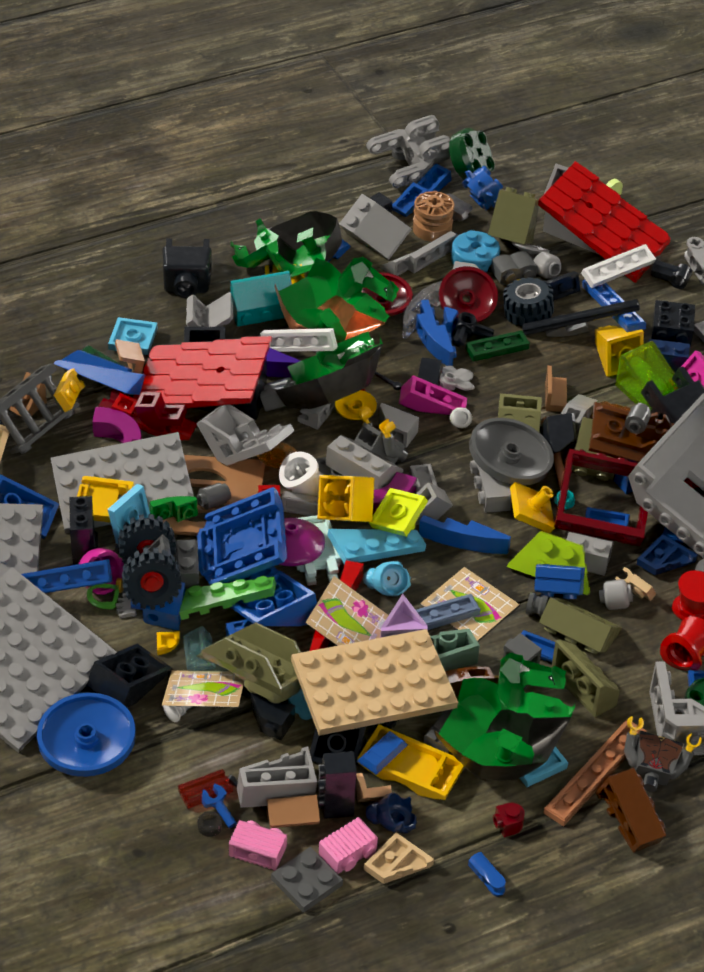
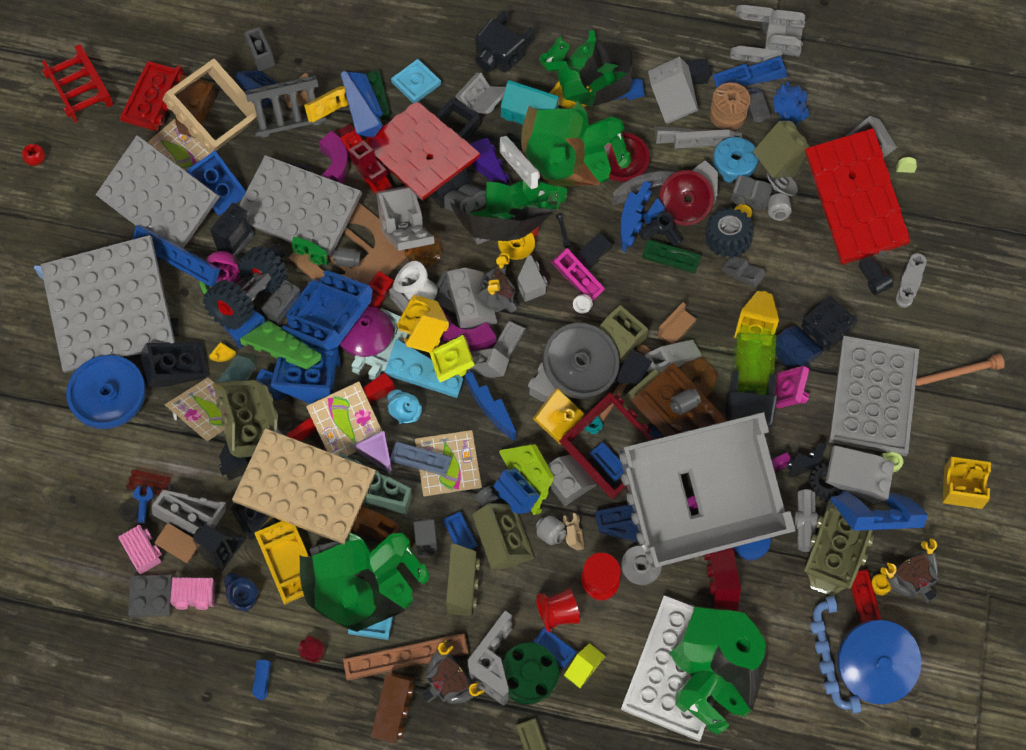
camera: 40 degrees right, 20 degrees up
yellow container [77,476,134,523] -> none
medium azure plate [107,484,150,544] -> none
panel [115,339,145,374] -> none
light nougat tile [356,773,392,803] -> none
blue tile [357,731,408,775] -> none
tan wing [364,832,434,884] -> none
light grey plate [439,366,475,390] -> none
dark green piece [449,128,495,180] -> none
black axle [522,299,640,335] -> none
black tile [546,271,581,301] -> none
white plate [581,244,656,288] -> none
blue tile [583,280,646,332] -> none

